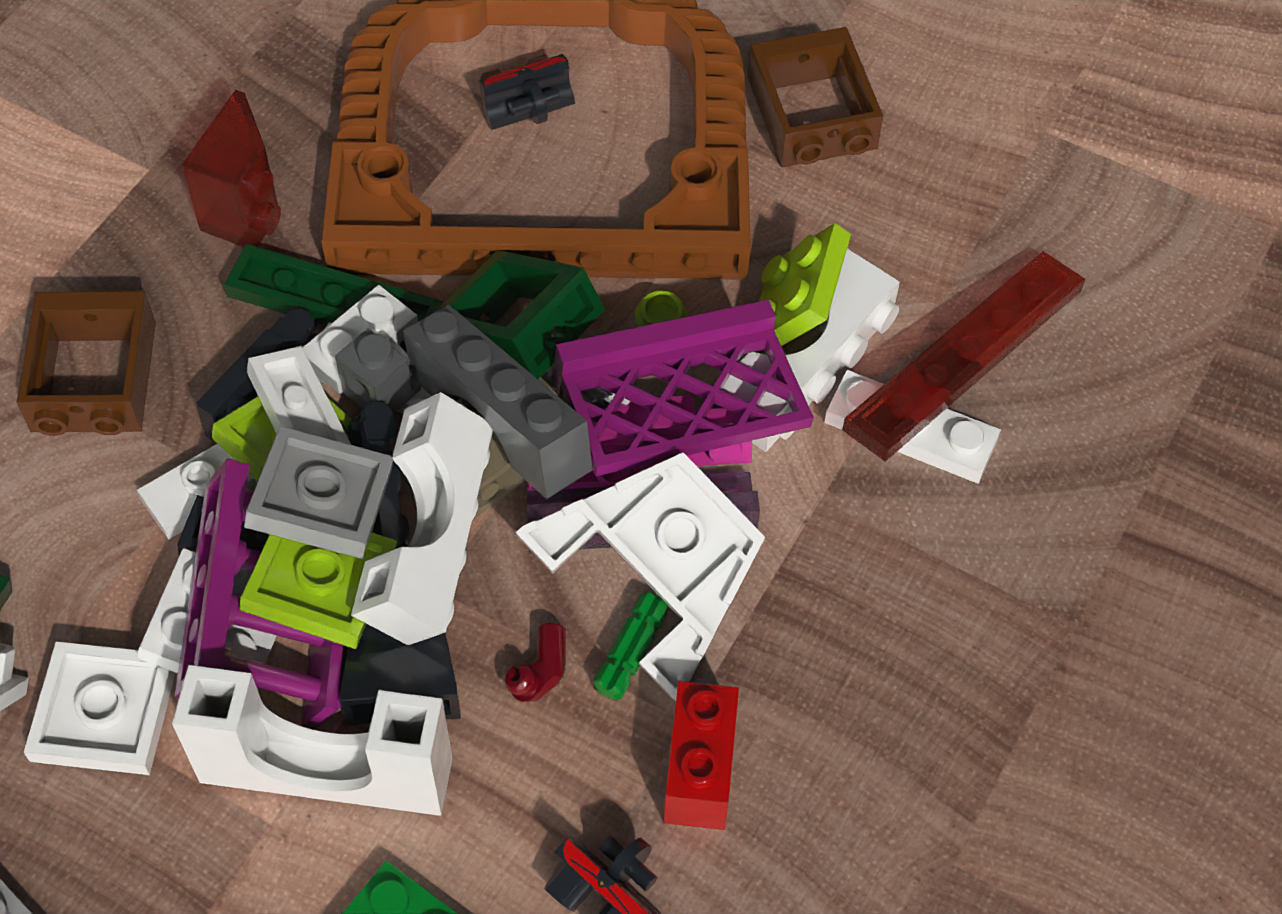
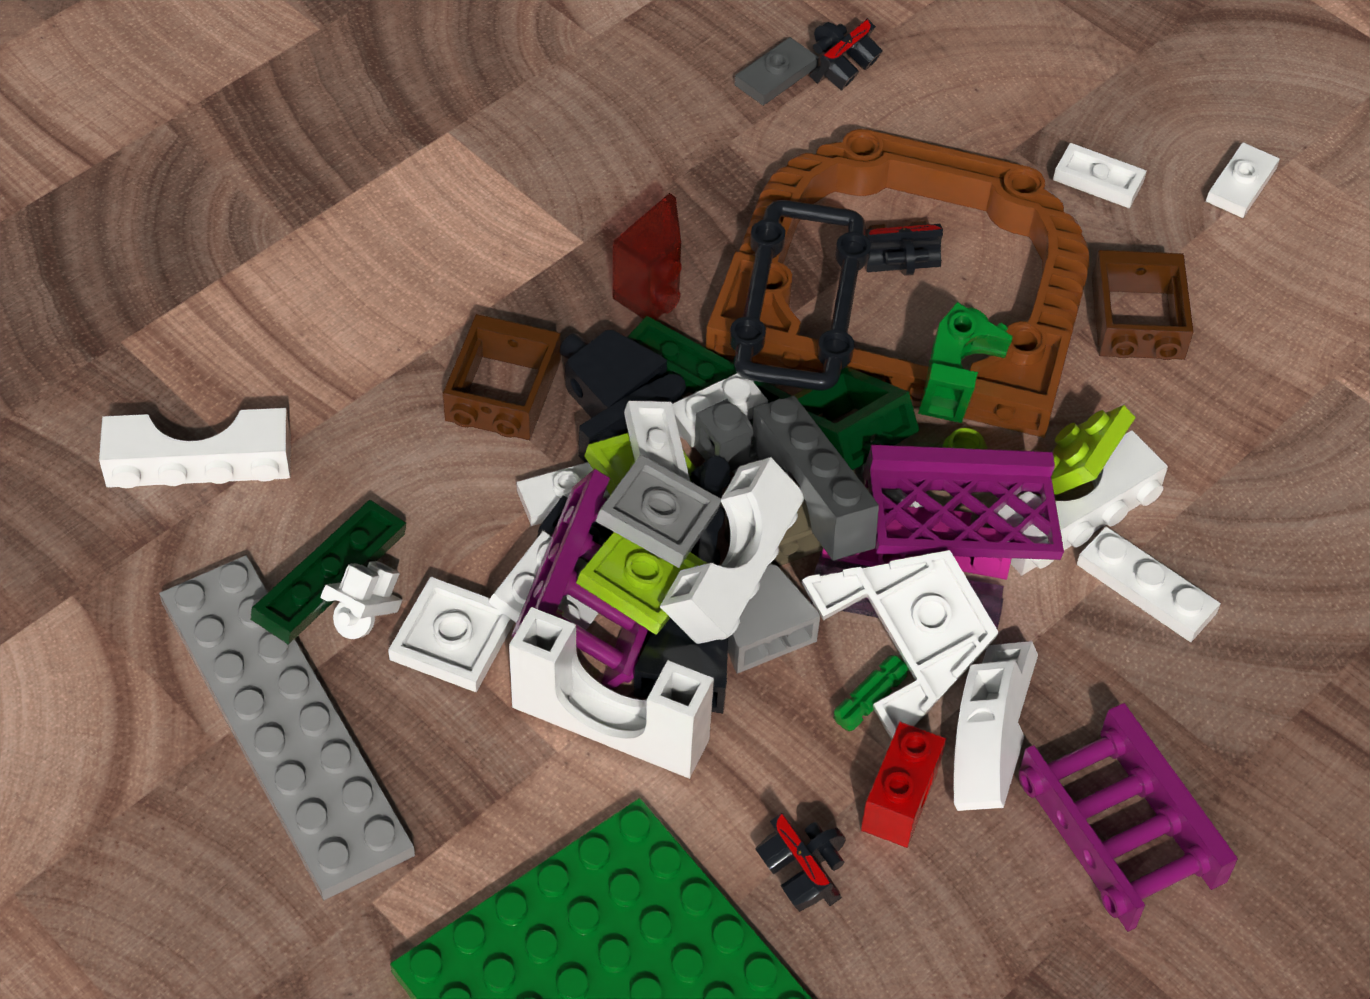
camera: 15 degrees right, 5 degrees down
dark red arm [505,623,566,702] -> none
clear red tile [842,251,1085,462] -> none
none -> black torso [559,330,667,418]
none -> light grey torso [728,564,820,674]
none -> black bar [730,200,871,391]
none -> green tile [918,302,1013,423]
none -> white slope [954,641,1038,811]
none -> magenta fence [1019,703,1238,932]

